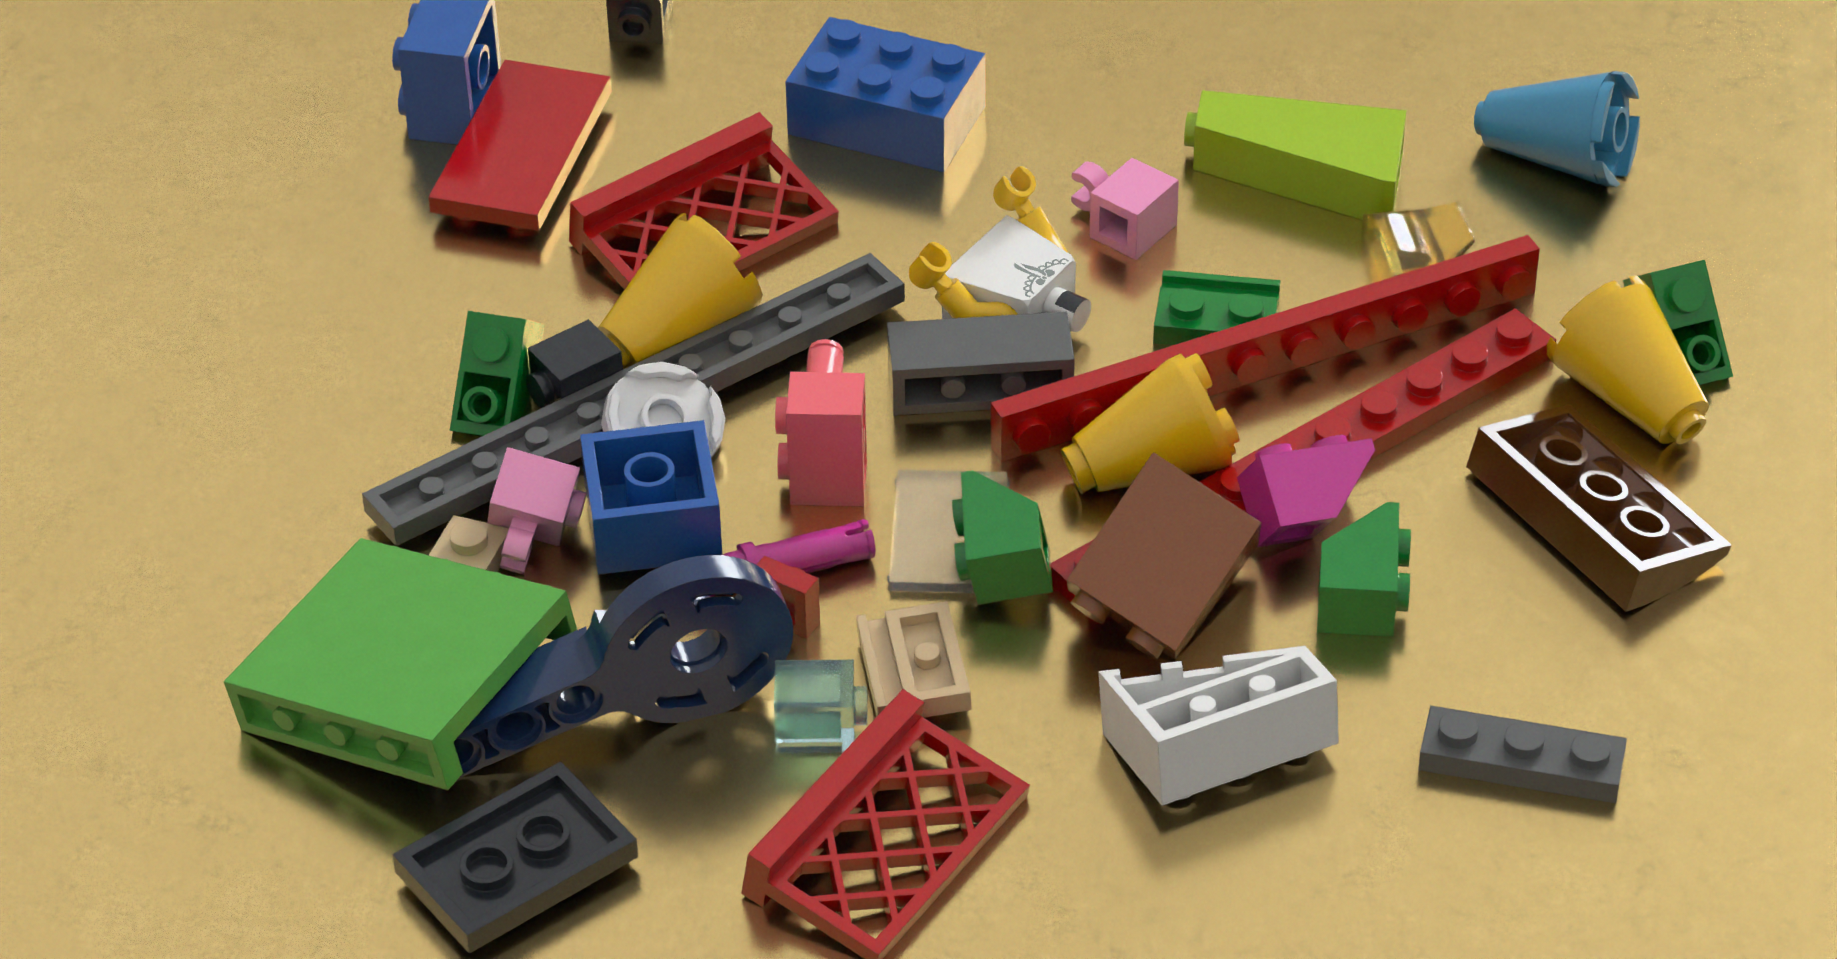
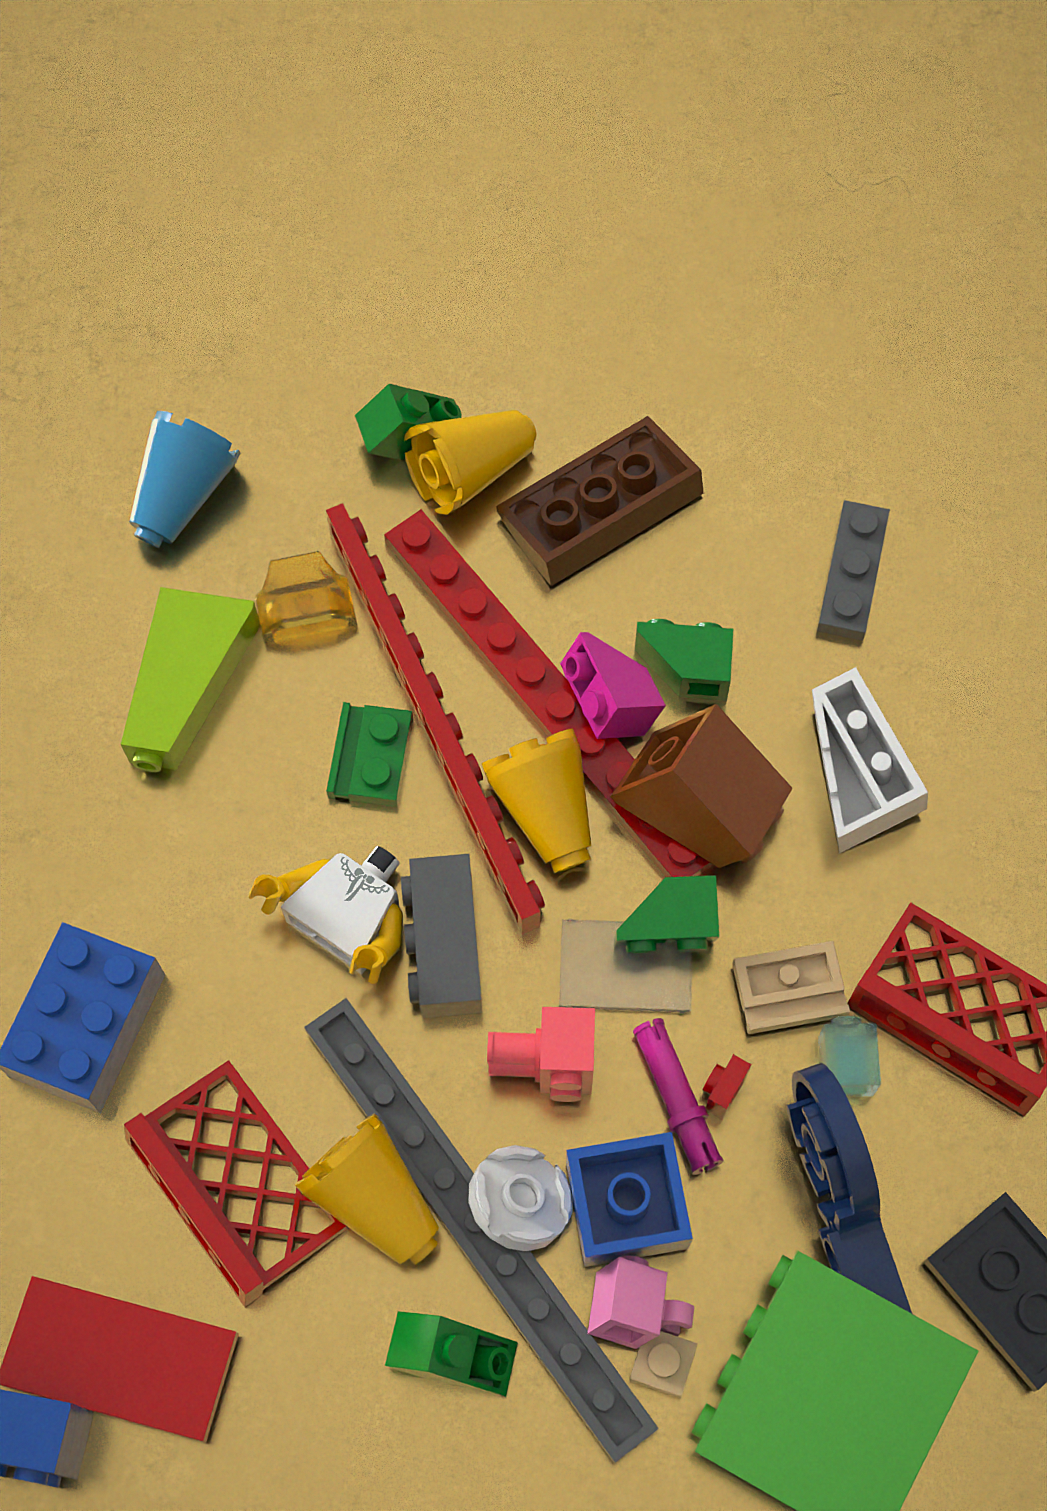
camera: 90 degrees left, 25 degrees up
black brick [526,319,623,408] -> none
bright pink brick [1071,158,1179,260] -> none

